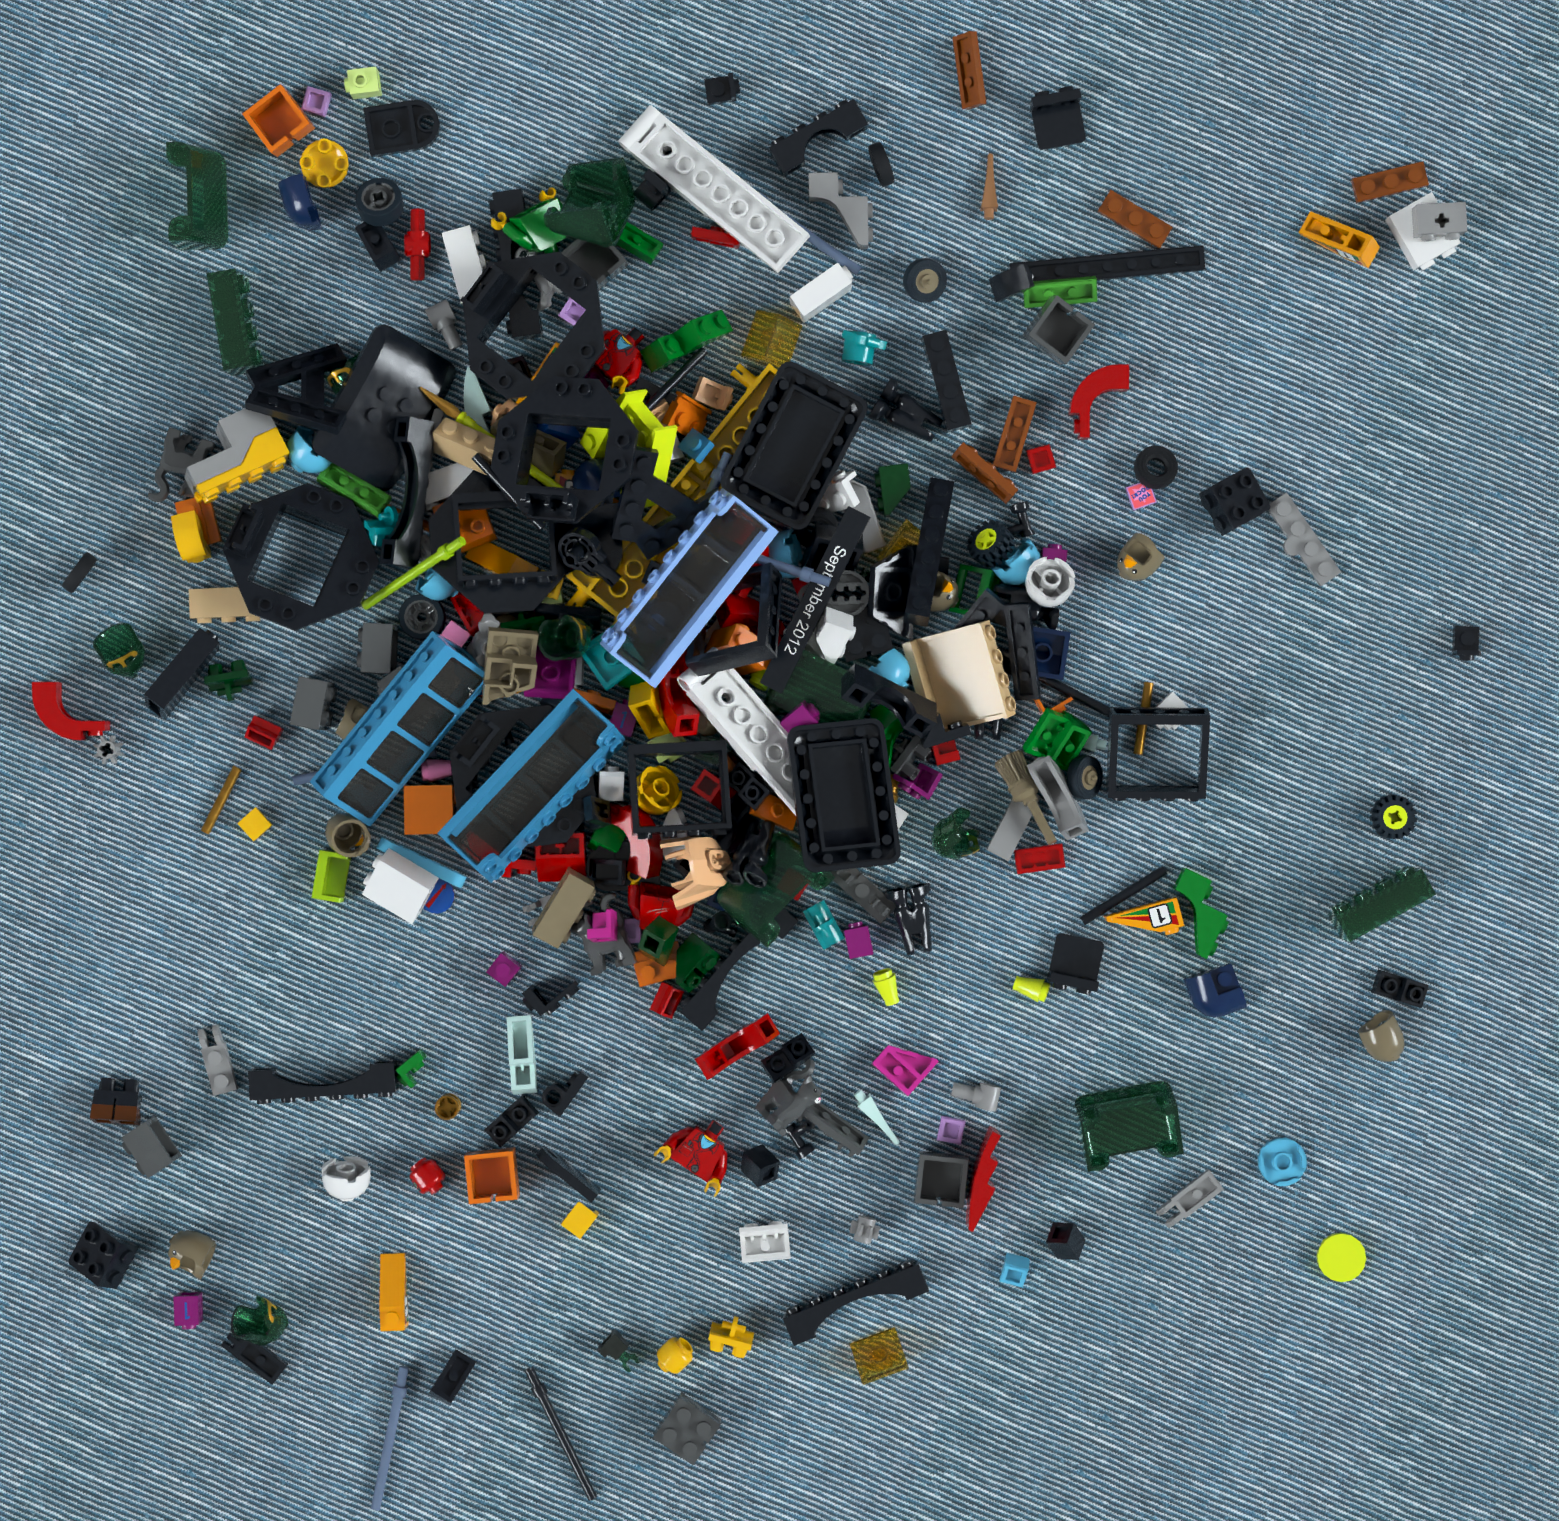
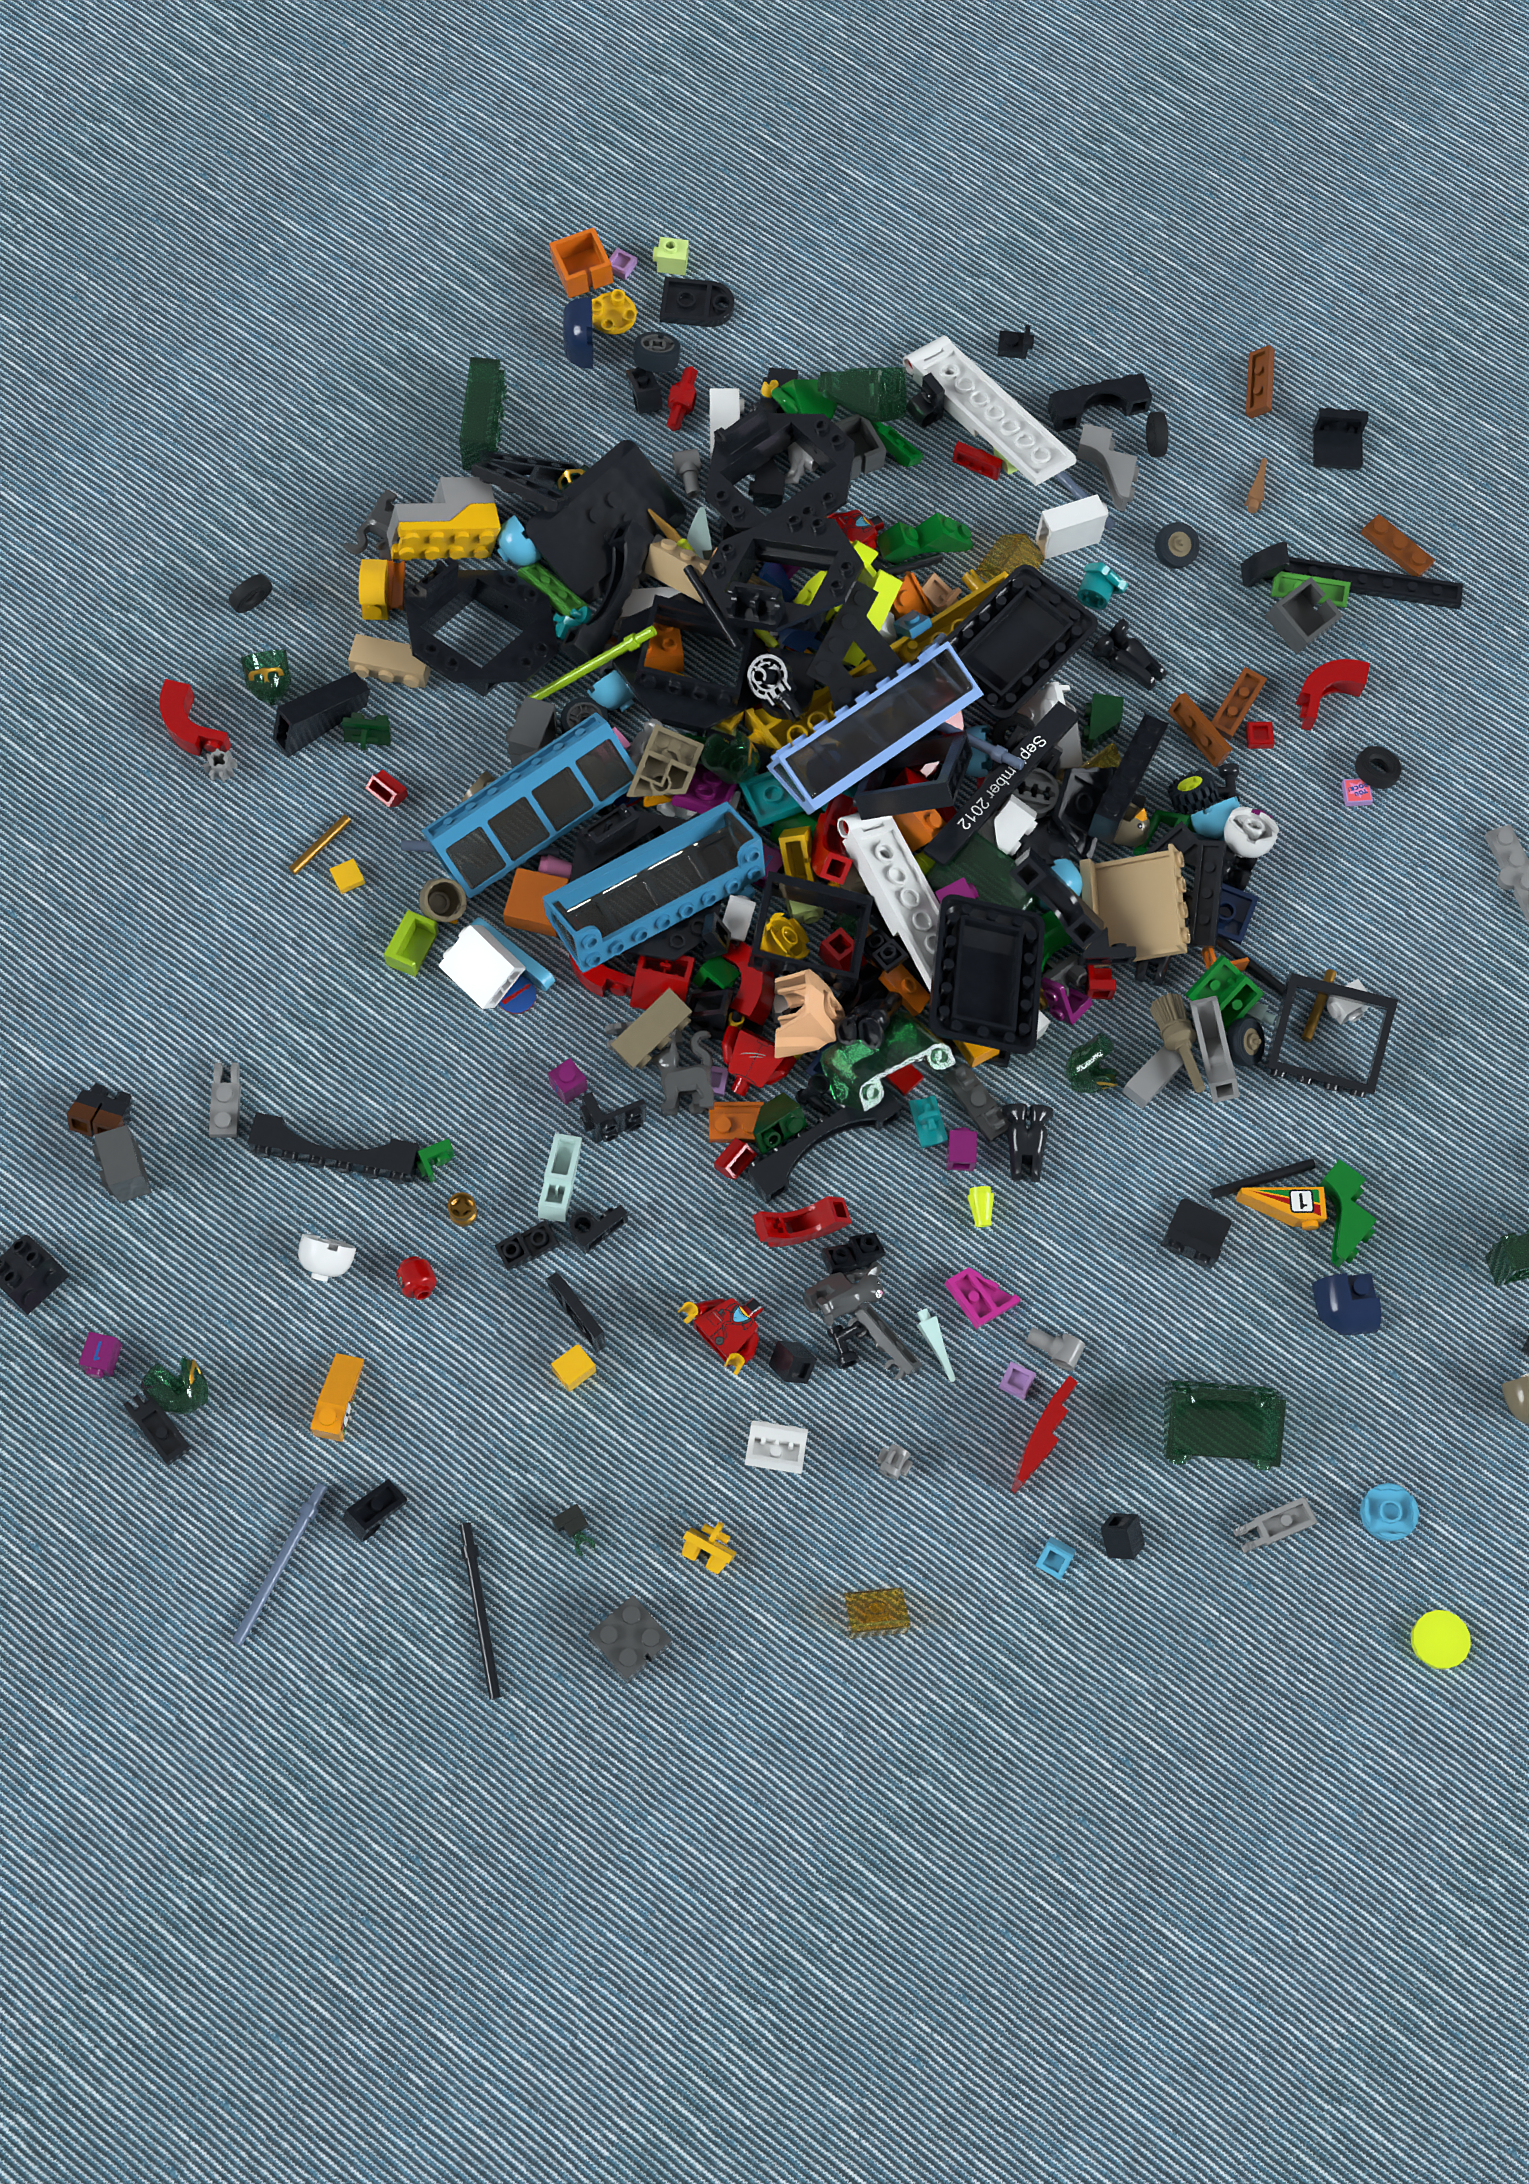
camera: 10 degrees right, 20 degrees down
clear green windscreen [166,142,228,250] -> none
dark tan piece [168,1230,216,1280] -> none
dark grey piece [290,676,337,730] -> none
red plate [450,592,484,637] -> none
orange piece [464,1147,520,1204] -> none
dark pink panel [587,908,618,942] -> none
dark green slope [638,916,679,966] -> none
yellow head [657,1337,693,1374] -> none
black arch [783,1259,929,1346] -> none
dark grey piece [914,1151,969,1208] -> none
black arch [921,330,972,433] -> none
neon yellow cone [1013,976,1050,1003] -> none
red plate [1014,843,1066,874] -> none
dark tan piece [1117,533,1165,581] -> none
black bracket [1199,467,1271,536] -> none

